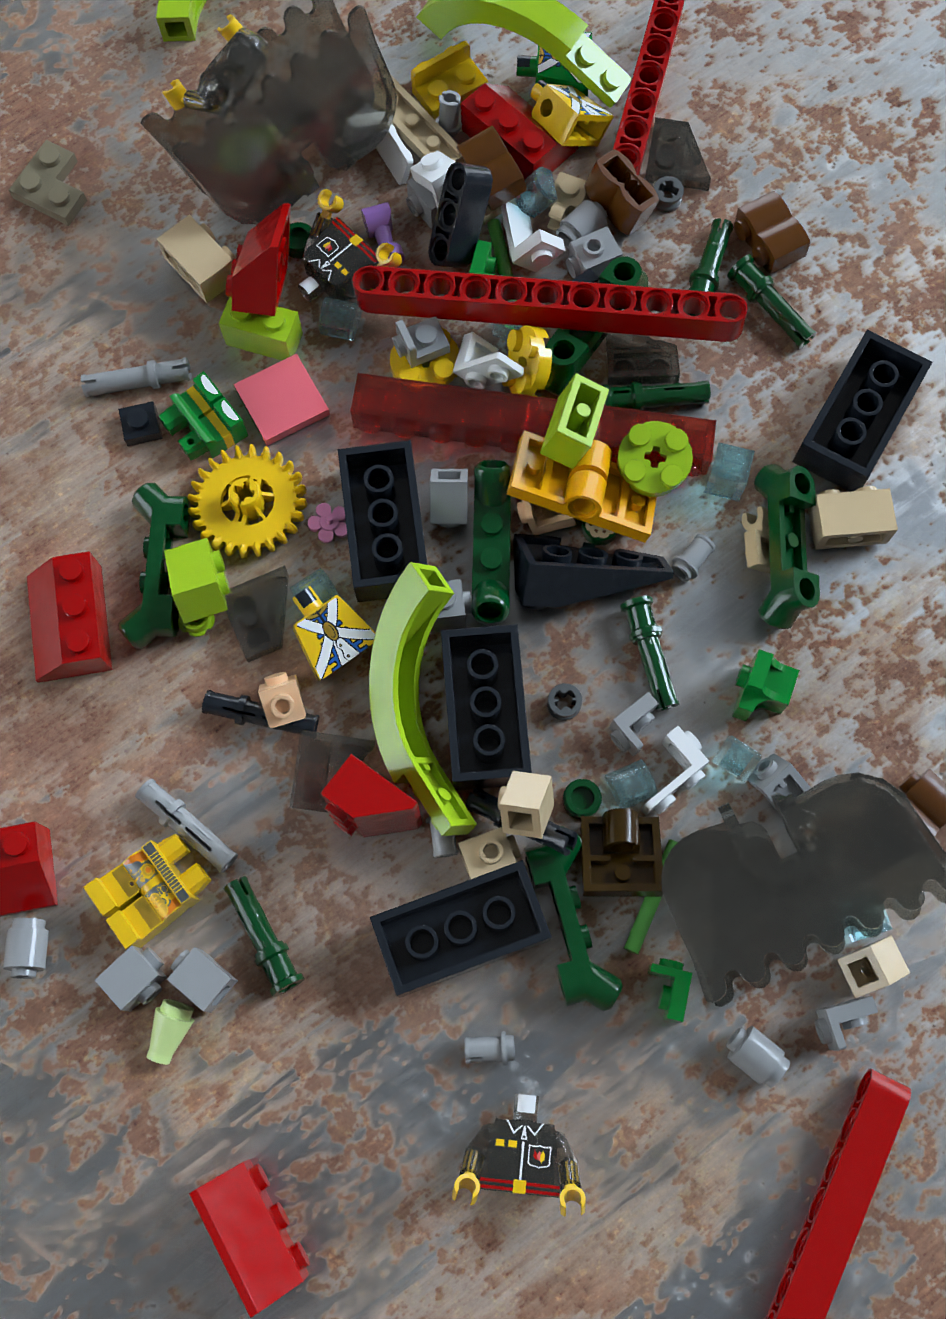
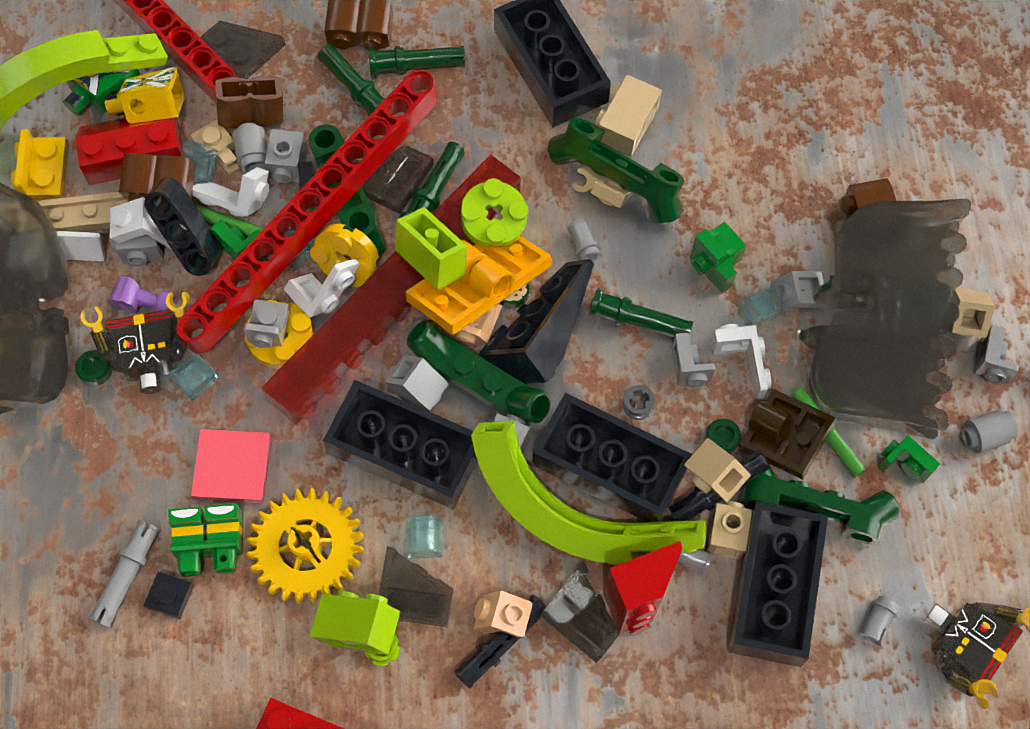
camera: 60 degrees left, 5 degrees down
dark green plate [118,483,190,649] -> none
tan brick [157,214,236,303] -> none
lime brick [218,297,303,361] -> none
red slope [226,203,291,316] -> none
torso [292,586,376,681] -> none
bright pink plant [308,503,347,543] -> none
light grey pin [436,90,462,137] -> none
clear light blue brick [605,759,658,808] -> none
dark grey bush [653,176,684,212] -> none
clear light blue brick [704,442,755,501] -> none

